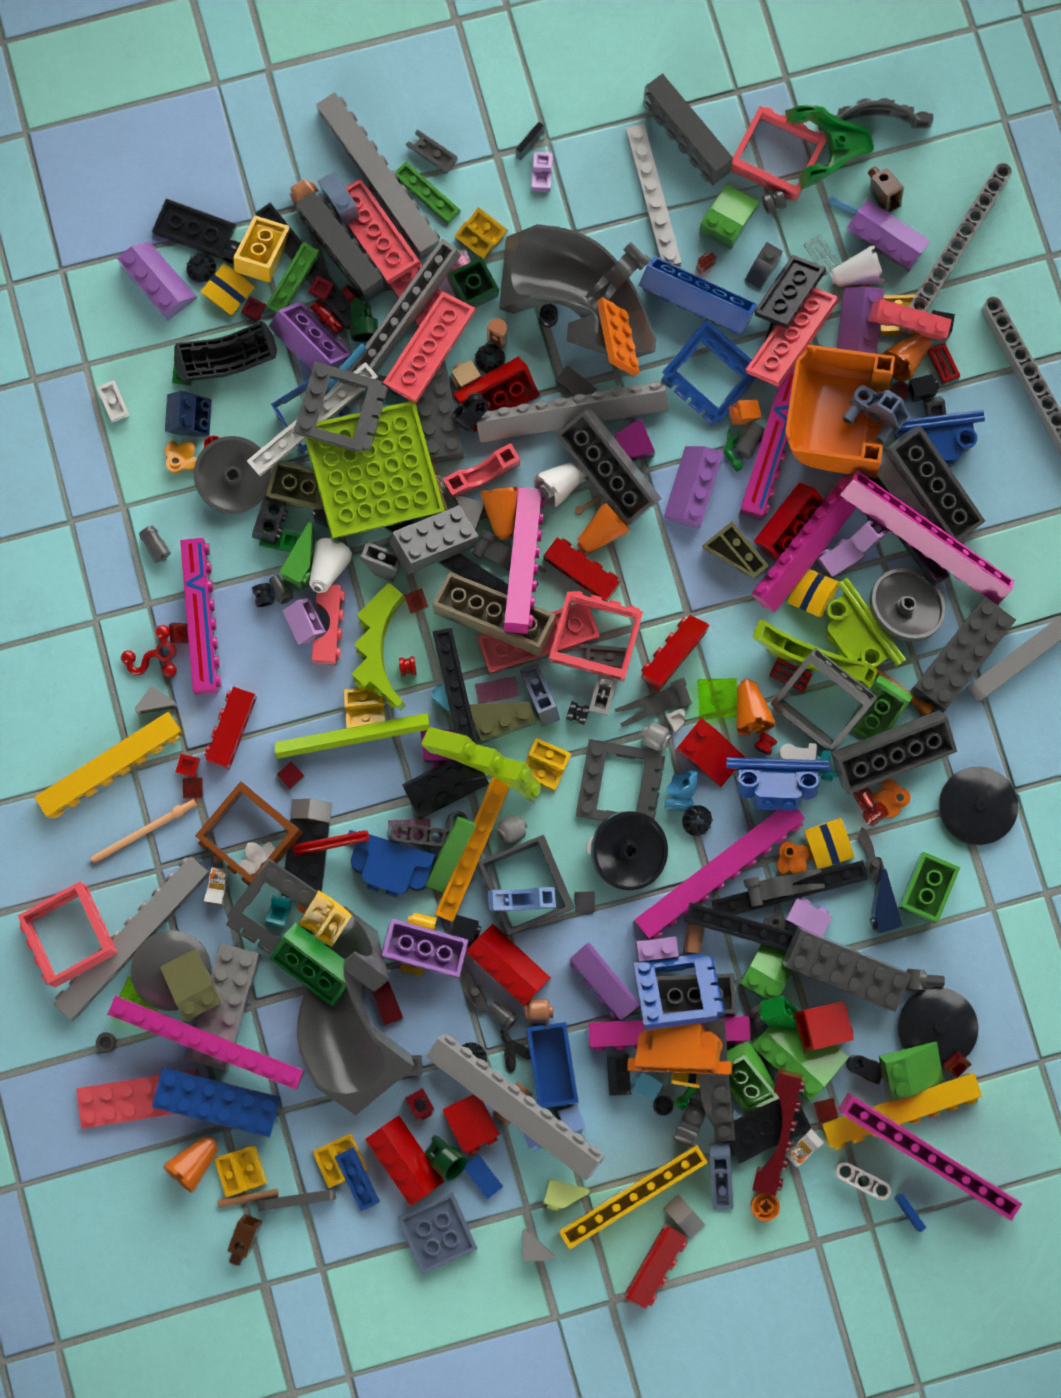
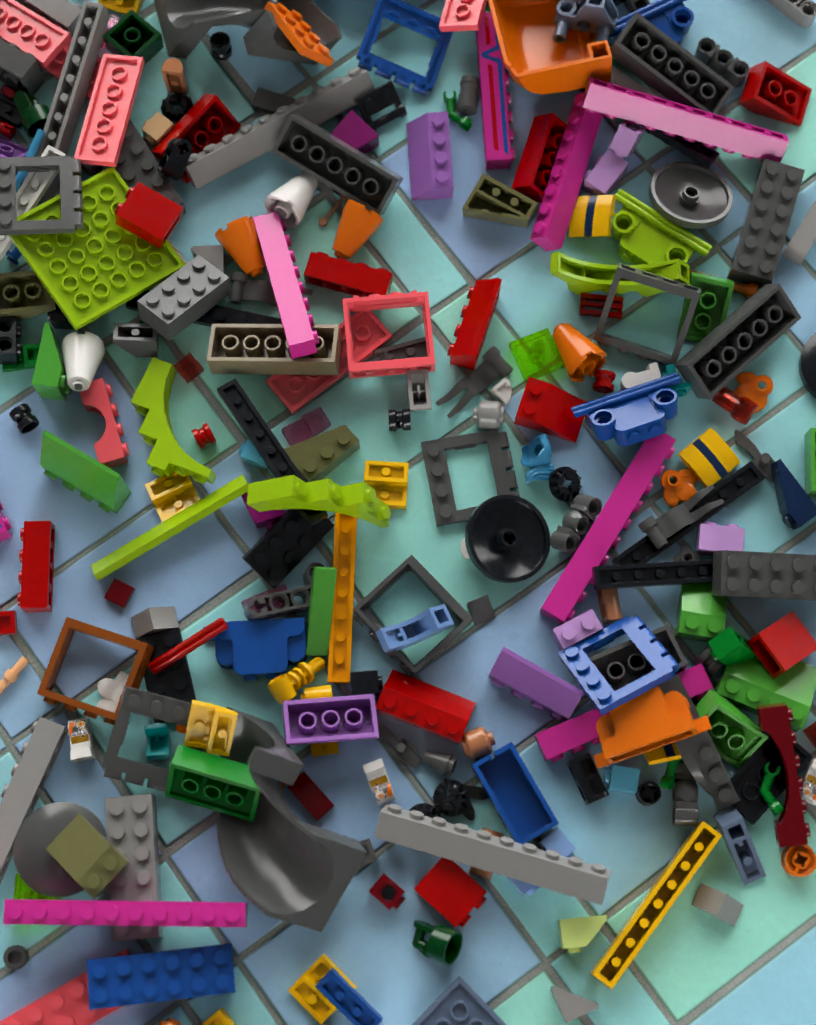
camera: 20 degrees left, 5 degrees down
clear red plate [182,777,204,799] -> none
dark grey cone [269,575,294,604] -> none
lavender brick [282,598,326,645] -> none
red slope [365,1115,444,1207] -> none
coral arch [443,443,520,501] -> none
blue tile [465,1154,503,1199] -> none
light grey head [497,815,527,844] -> none
sand blue slope [520,664,560,727] -> none
red slope [624,1223,688,1309] -> none
orange brick [729,400,762,425] -> none
none -> bright green slope [40,430,131,514]
none -> red brick [114,182,183,249]
none -> yellow piece [267,656,325,704]
none -> black plate [354,81,407,132]
none -> white leg [362,758,395,806]
none -> black gear [433,780,470,817]
none -> dark grey piece [550,494,602,553]
none -> dark grey piece [694,38,749,87]
none -> red slope [739,61,812,127]
none -> green arm [760,762,784,816]

